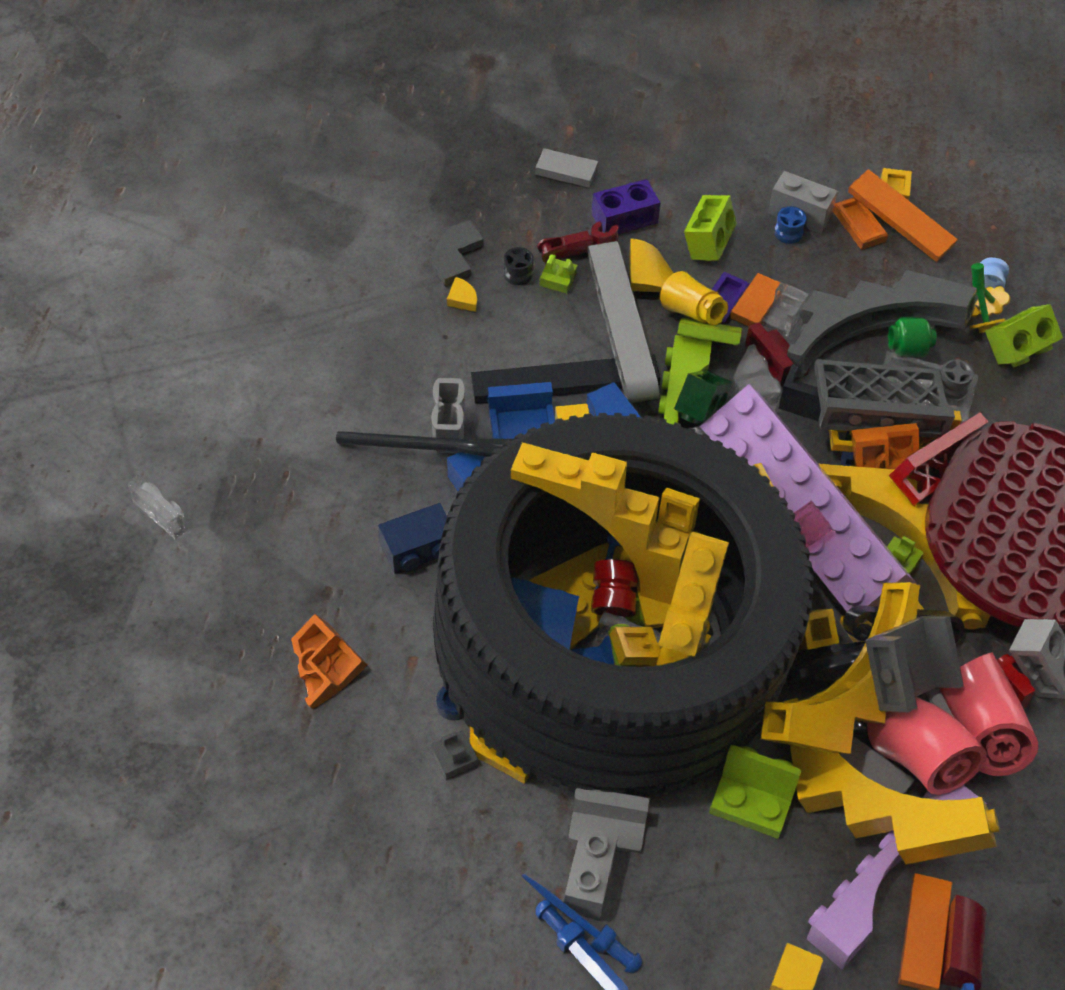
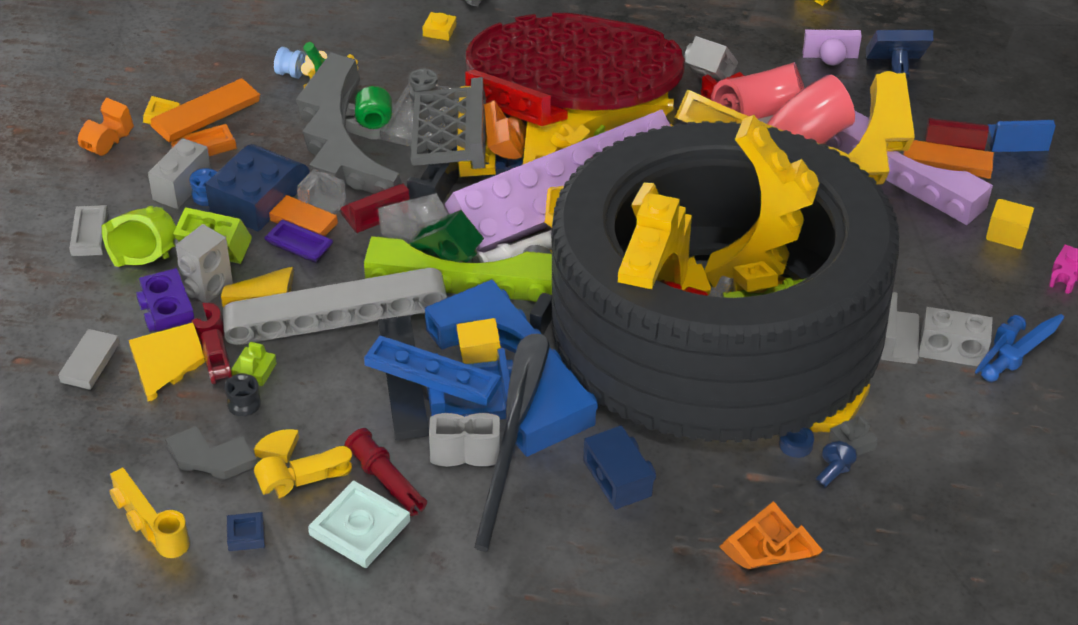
camera: 90 degrees left, 10 degrees down
yellow plant [660,271,728,325] -> none
lime tile [677,318,742,345] -> none
dark grey panel [865,616,963,712] -> none
lime brick [985,304,1063,367] -> none
none -> light grey tile [69,205,108,256]
none -> orange leg [78,97,134,156]
none -> lime helmet [101,206,176,267]
none -> yellow plate [110,467,190,558]
none -> yellow slope [128,322,205,401]
none -> light grey brick [176,224,233,303]
none -> dark blue brick [205,144,311,232]
none -> dark blue tile [227,512,265,551]
none -> yellow piece [254,446,352,499]
none -> light aqua plate [308,480,410,568]
none -> dark red pin [344,428,427,516]
none -> blue tile [364,335,501,407]
none -> yellow tile [550,123,590,150]
none -> dark blue plate [815,441,857,488]

